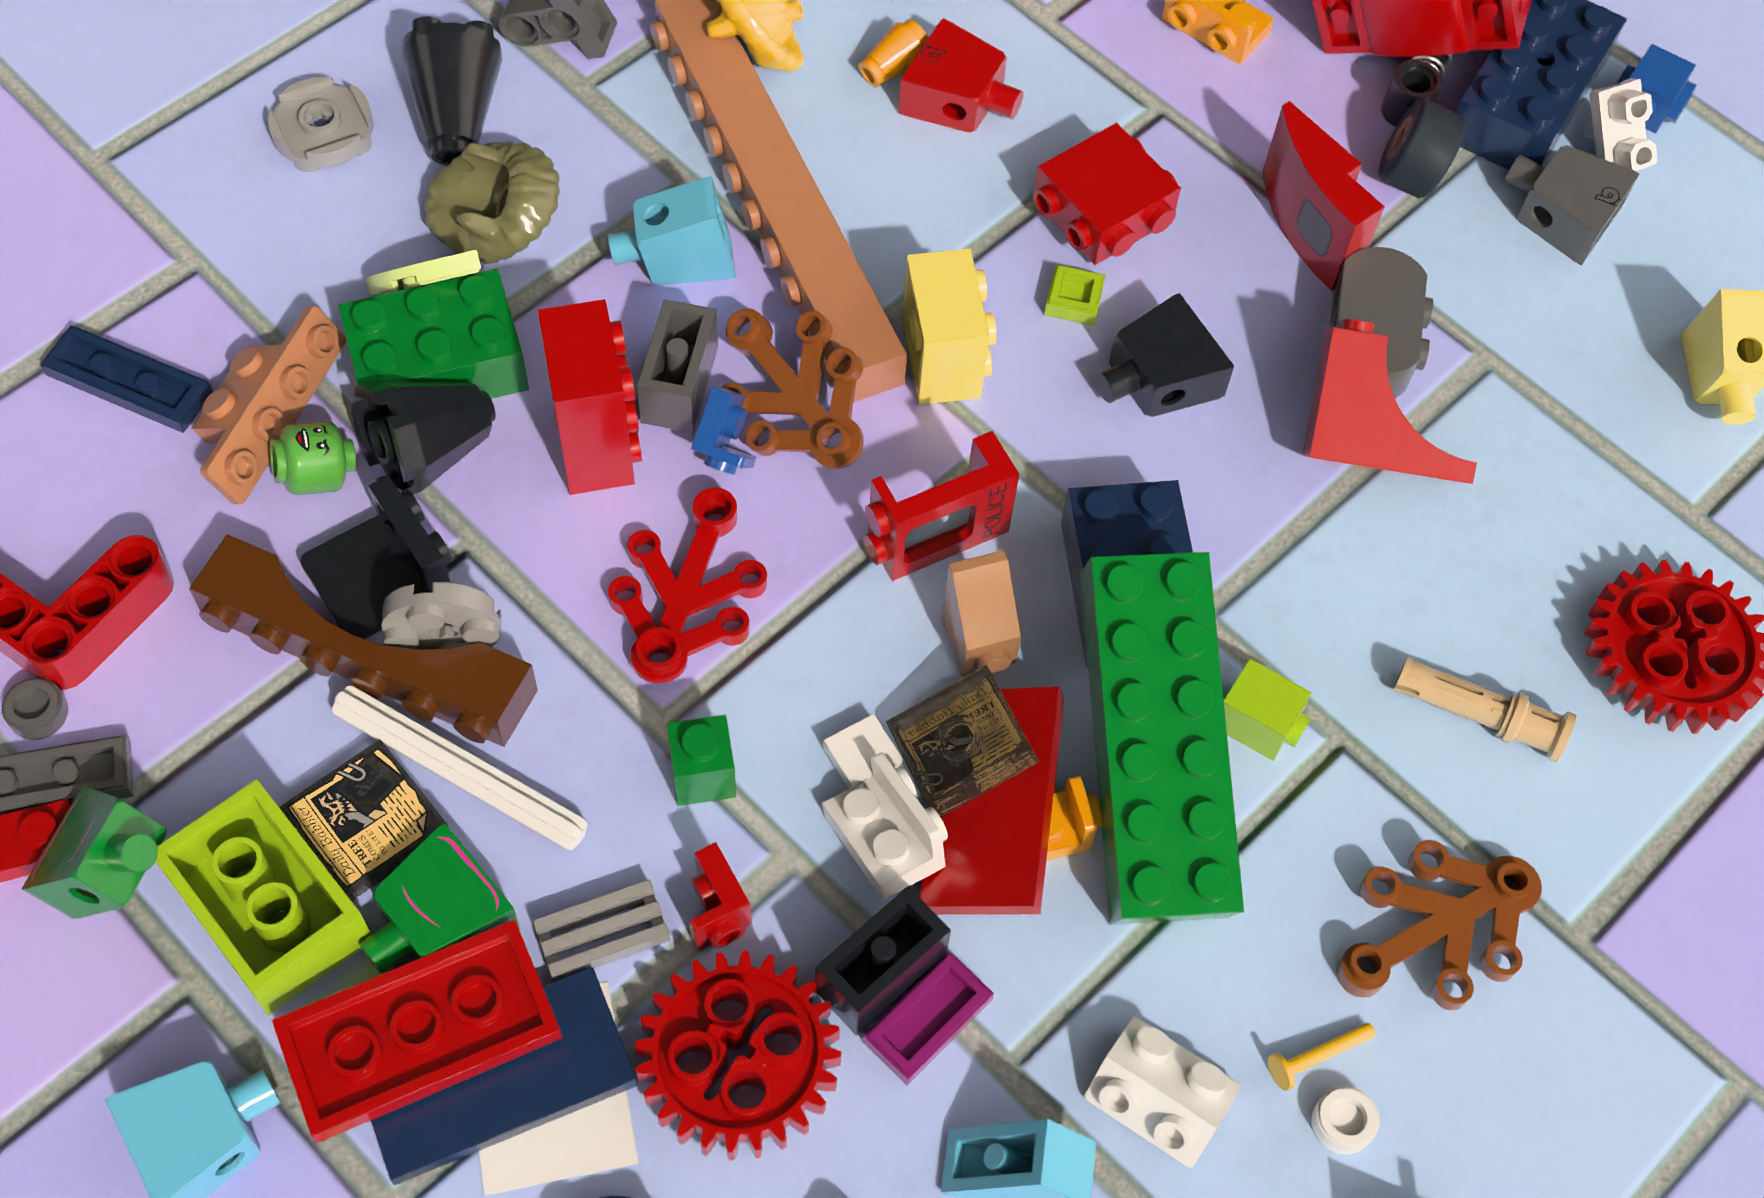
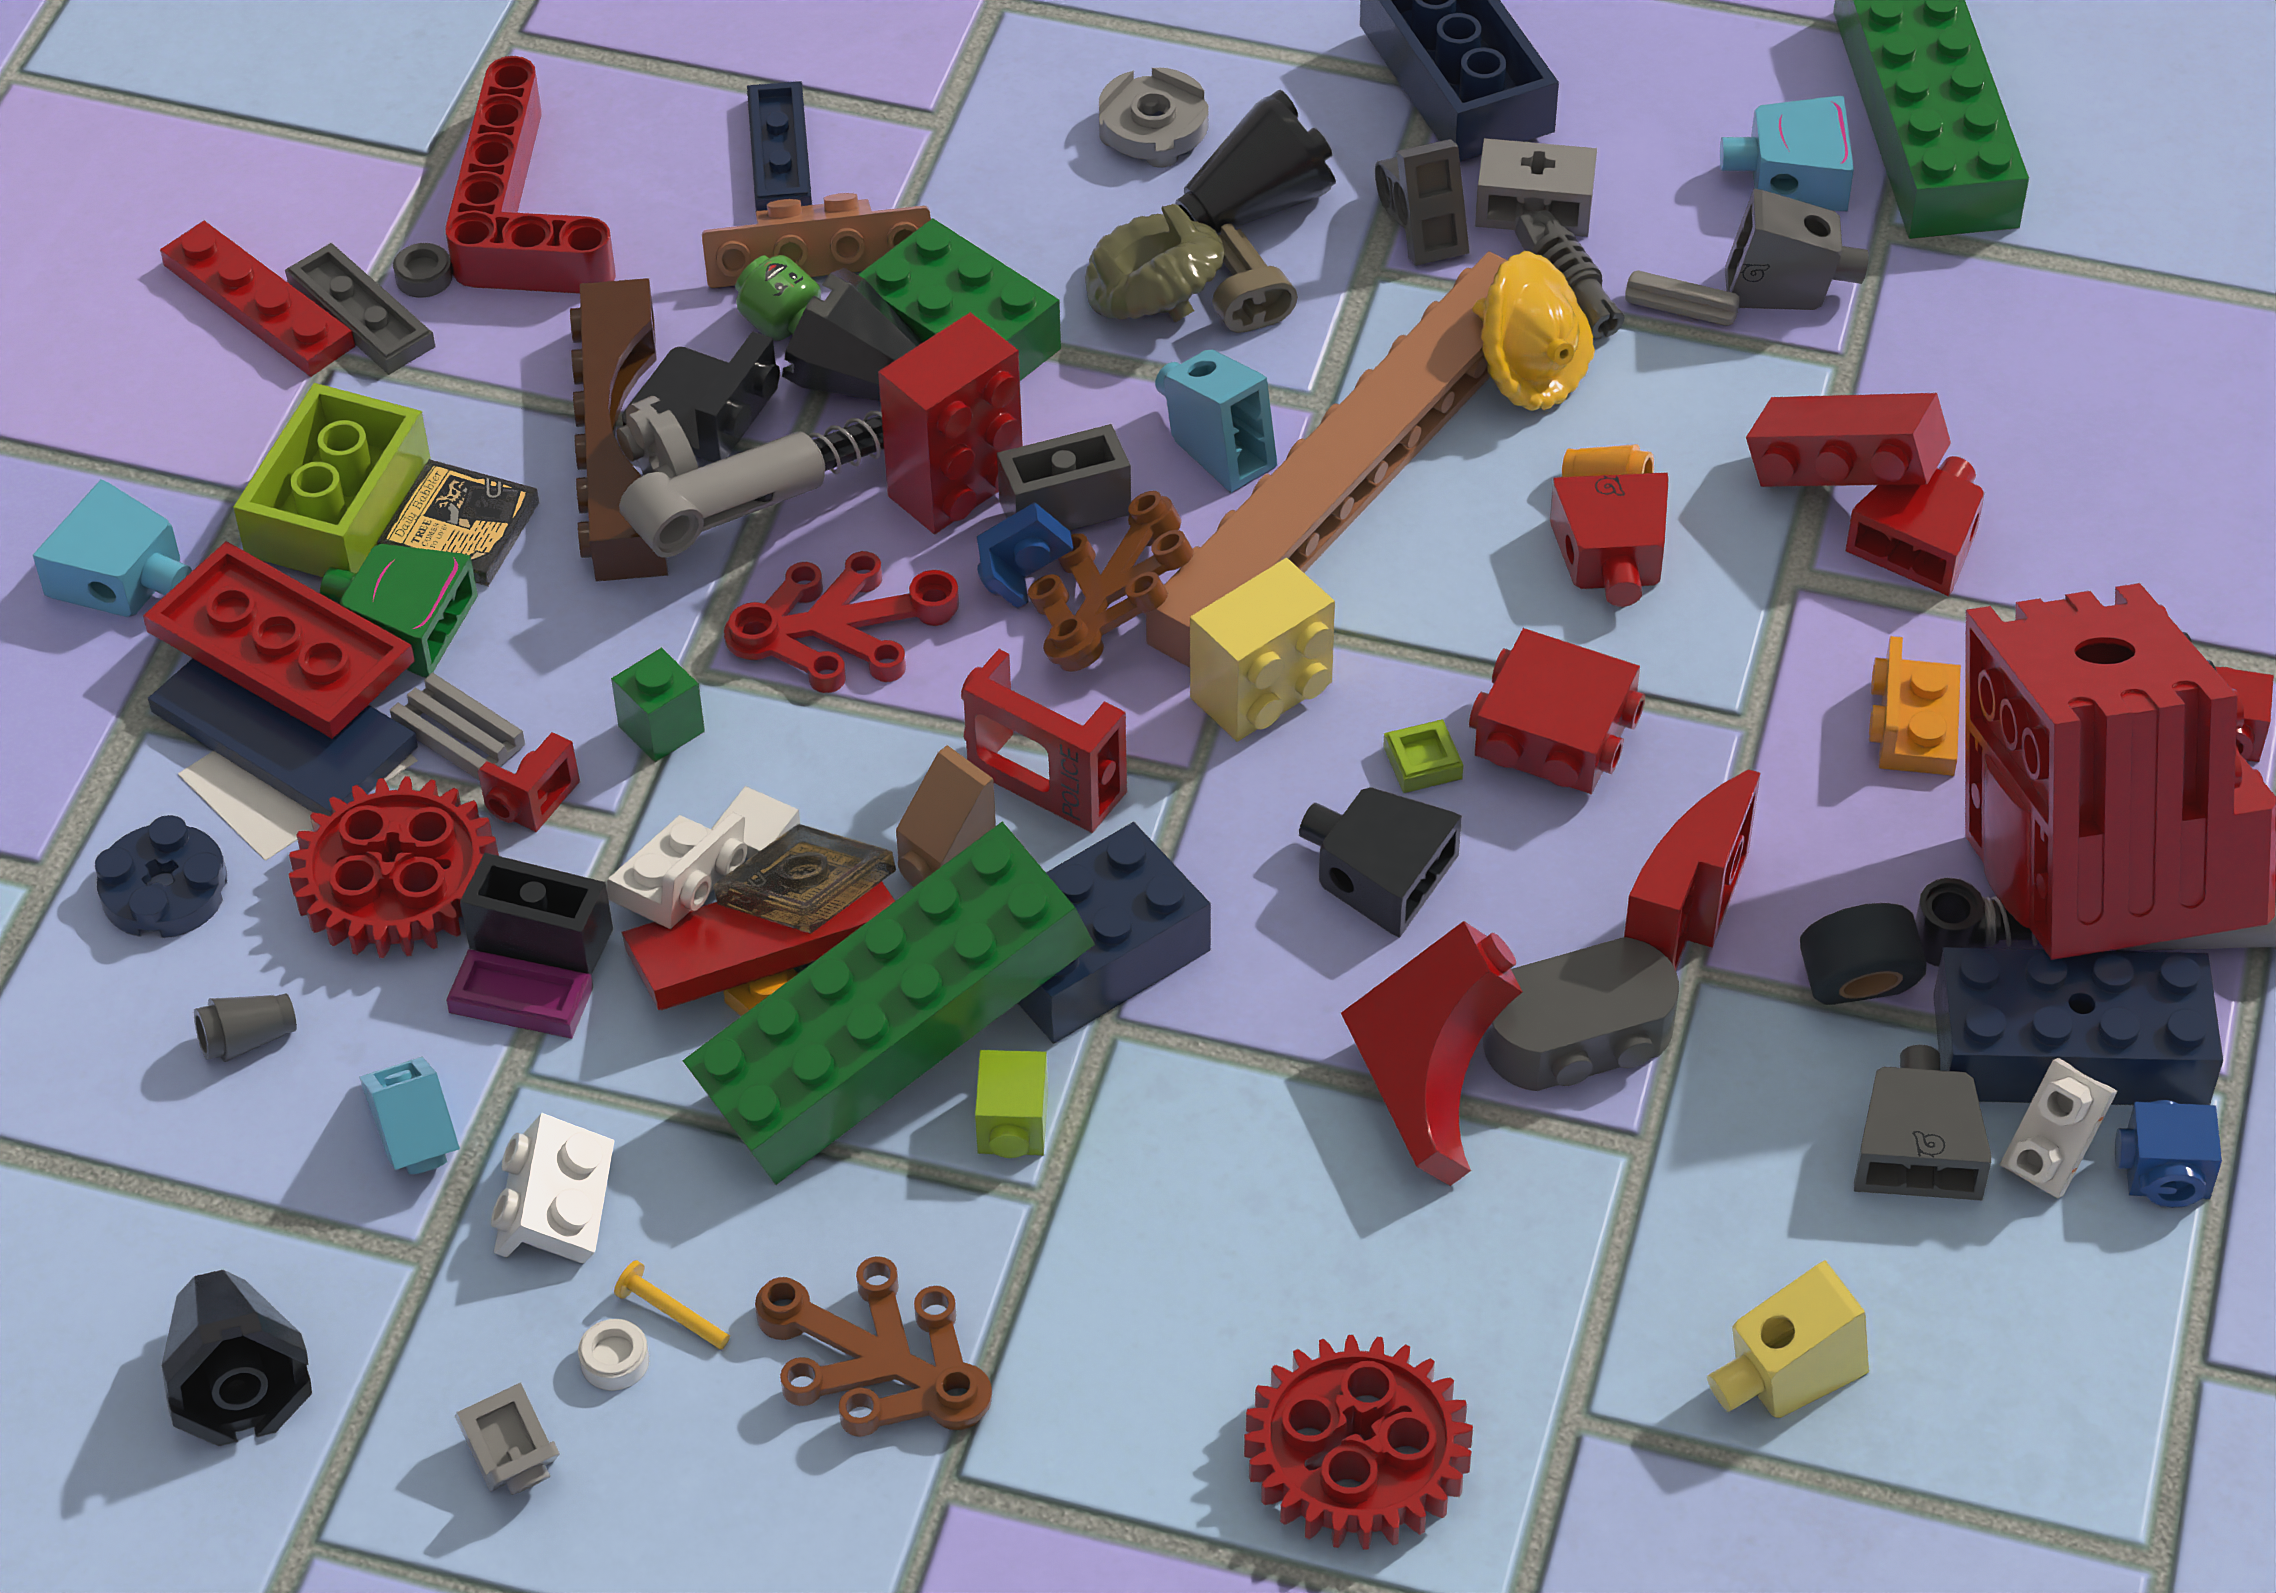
camera: 65 degrees right, 10 degrees down
green torso [21,786,167,919] -> none
white axle [332,686,588,850] -> none
yellowish green tile [365,250,481,297] -> none
tan pin [1394,657,1576,762] -> none
none -> light grey piece [619,411,884,558]
none -> dark tan piece [1212,224,1298,333]

